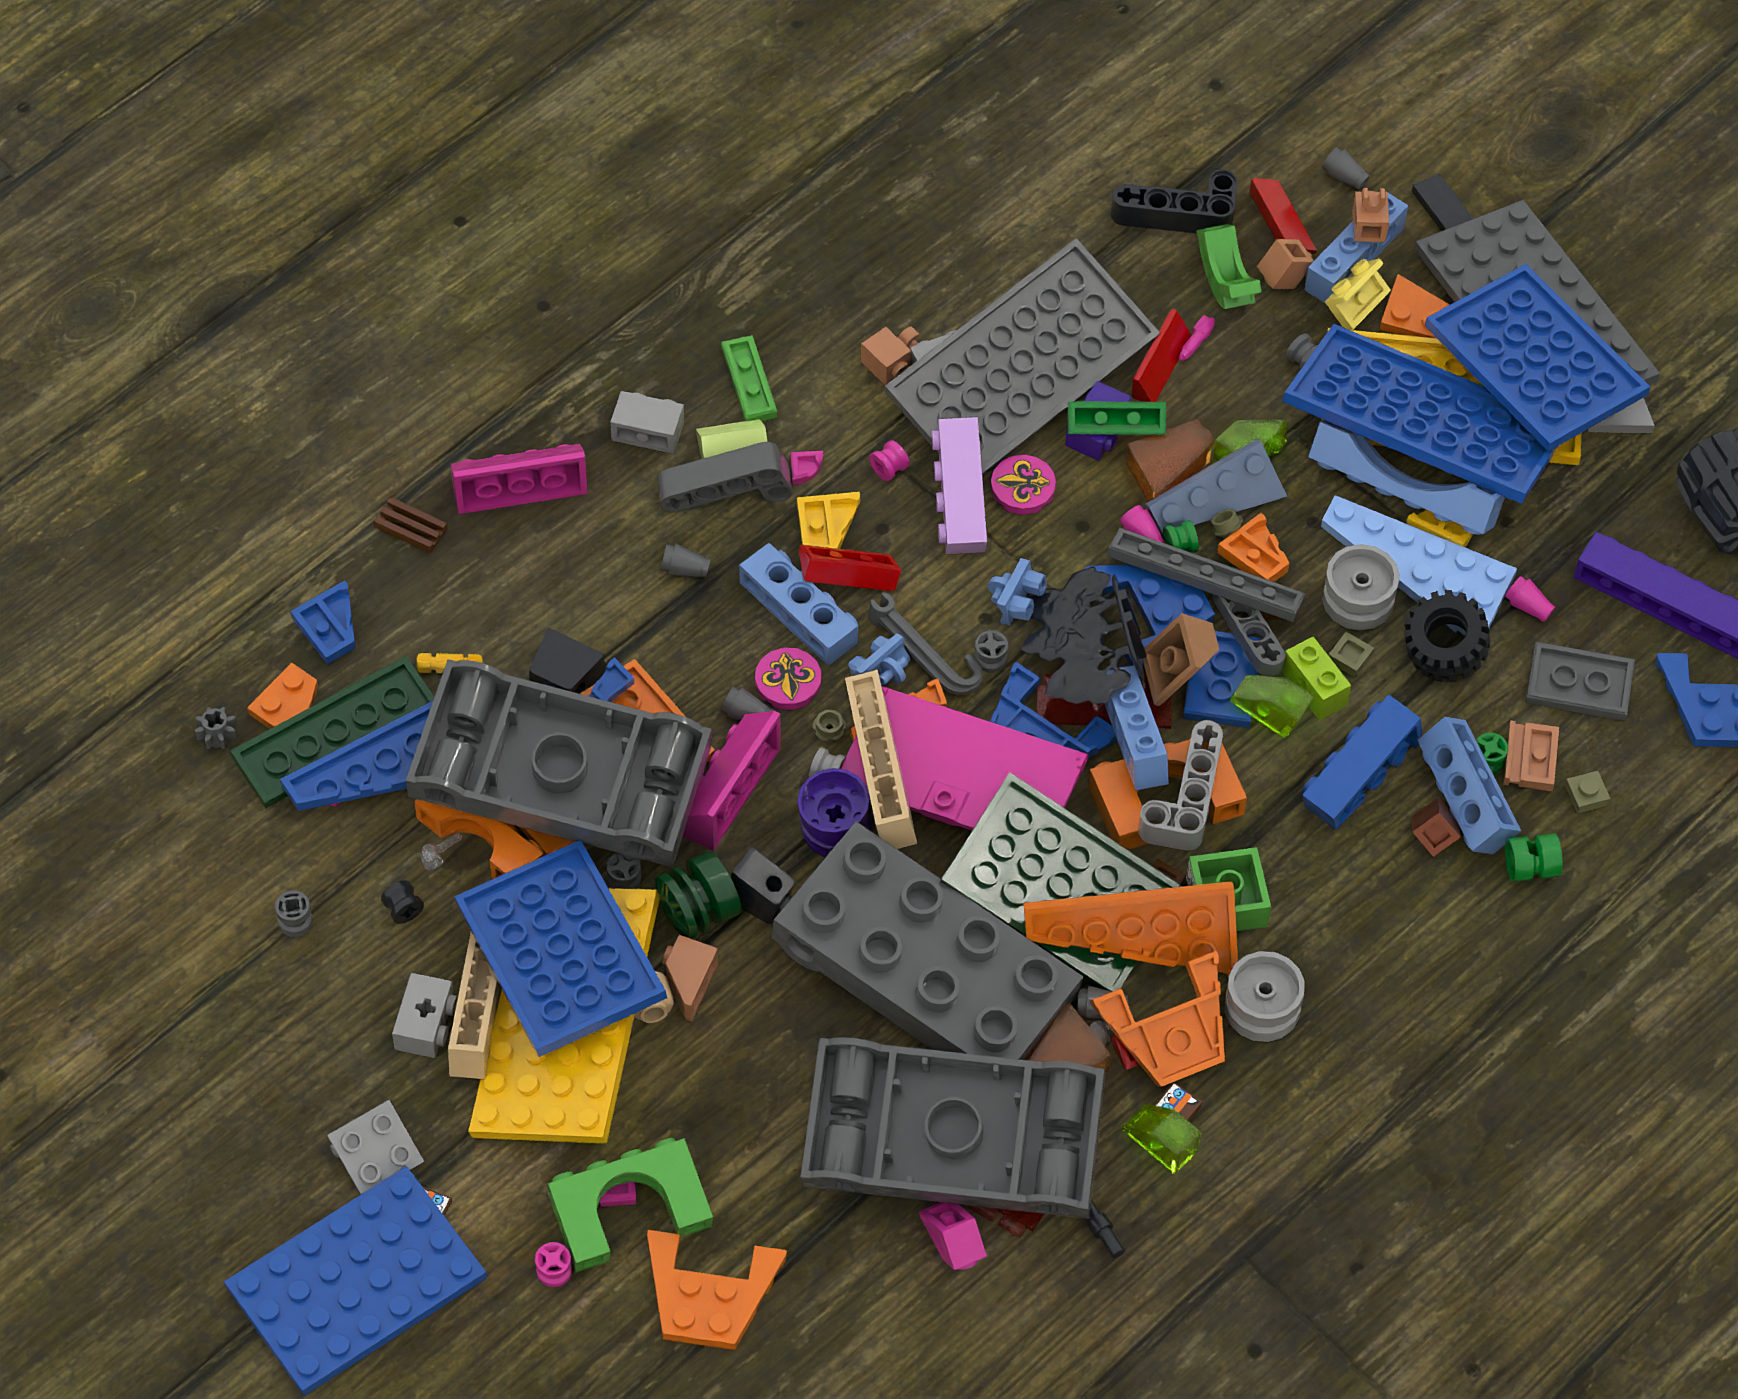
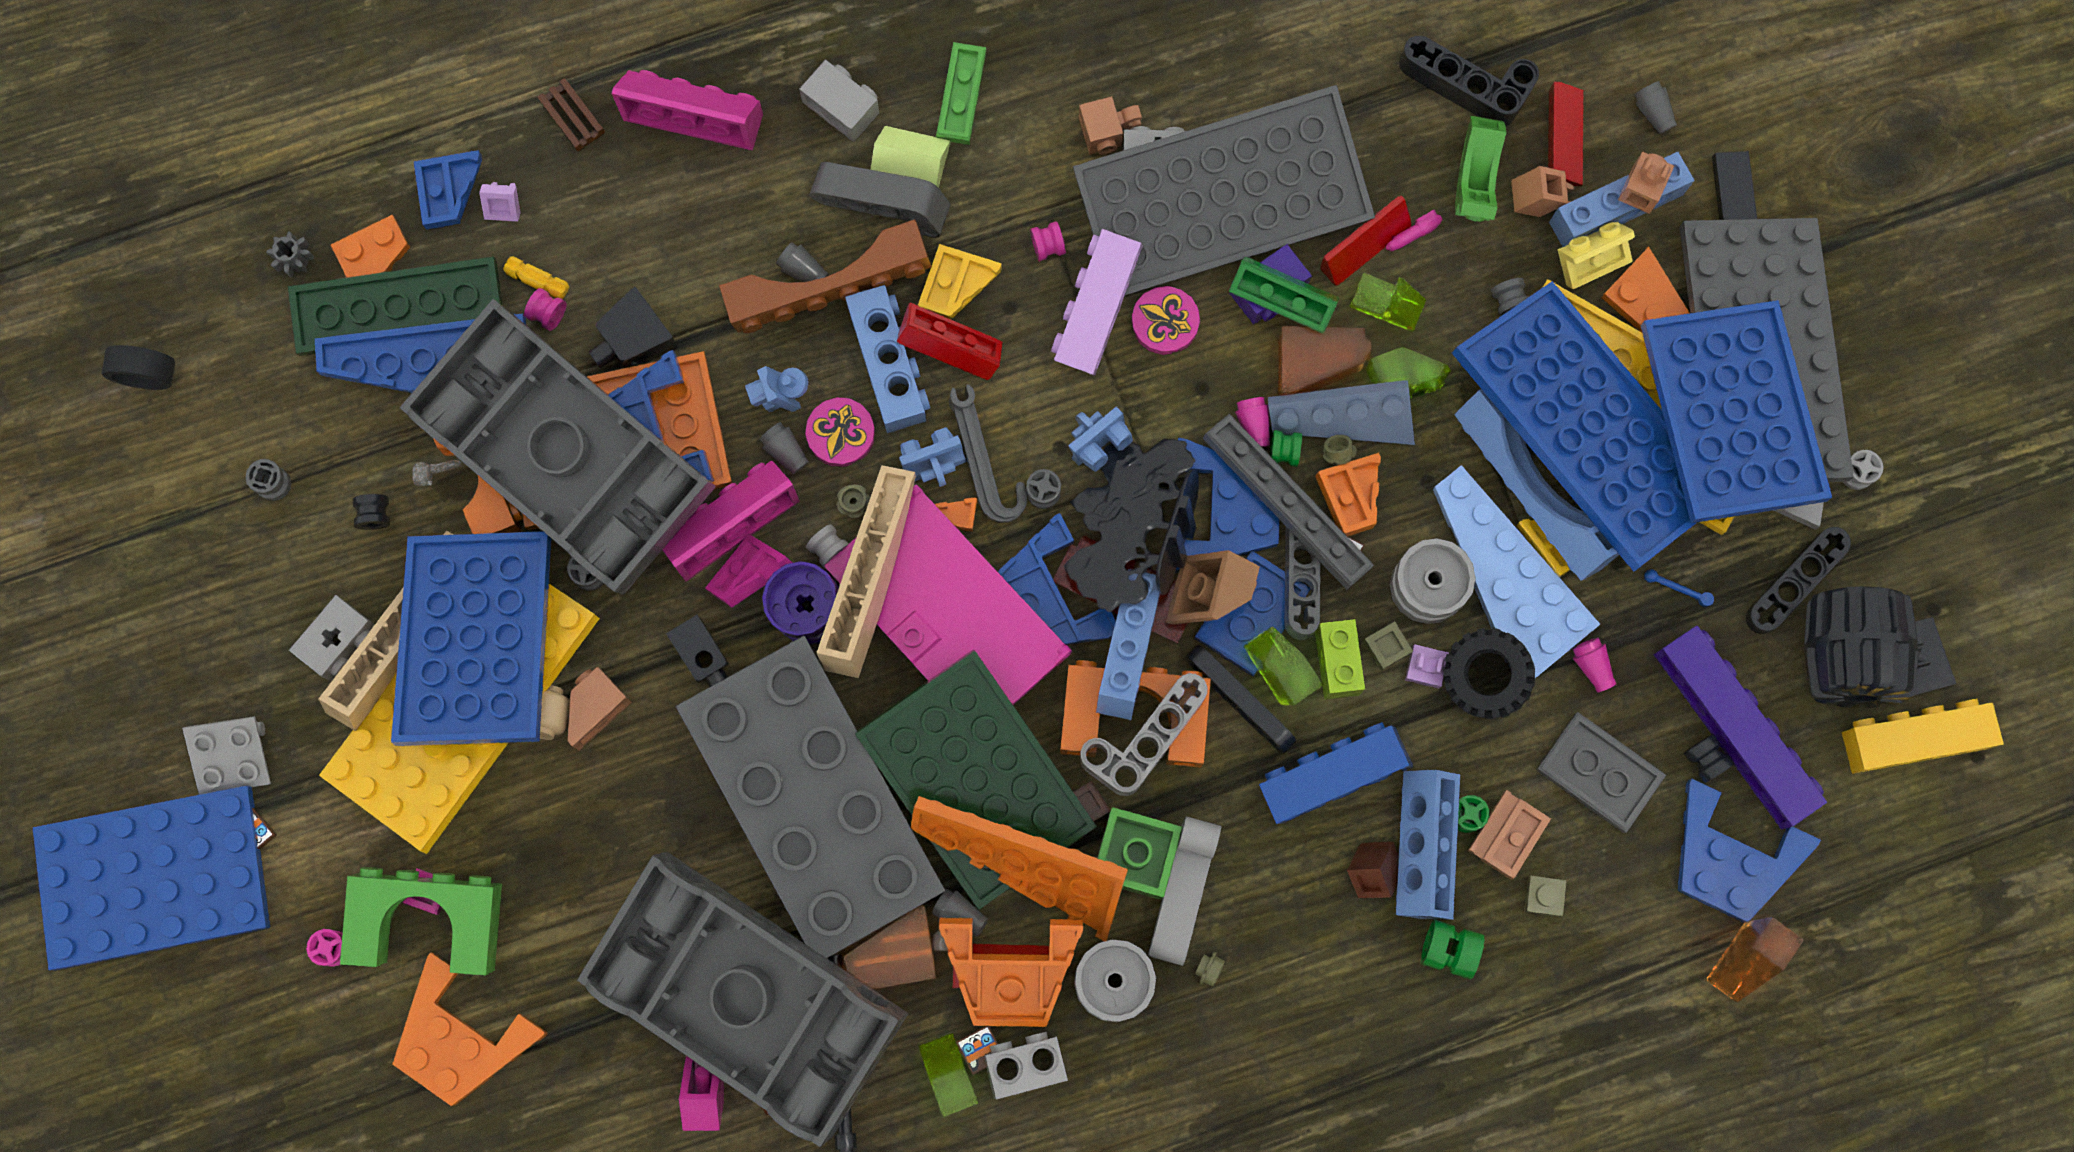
camera: 25 degrees right, 20 degrees up
dark green wheel [654,850,741,939] -> none
dark pink tile [791,451,823,485] -> none
none -> black tyre [101,345,175,390]
none -> lavender tile [479,182,521,222]
none -> dark pink wing [705,534,793,608]
none -> dark orange arch [719,219,932,333]
none -> medium blue hips [745,366,808,412]
none -> light grey brick [984,1032,1068,1099]
none -> light grey beam [1148,816,1221,966]
none -> black beam [1185,645,1297,754]
none -> olive plate [1195,952,1226,987]
none -> clear neon green slope [1350,273,1426,332]
none -> lavender tile [1405,644,1449,689]
none -> blue hinge [1644,569,1714,607]
none -> black wheel [1683,734,1735,783]
none -> black beam [1746,527,1851,634]
none -> light grey wheel [1843,450,1883,490]

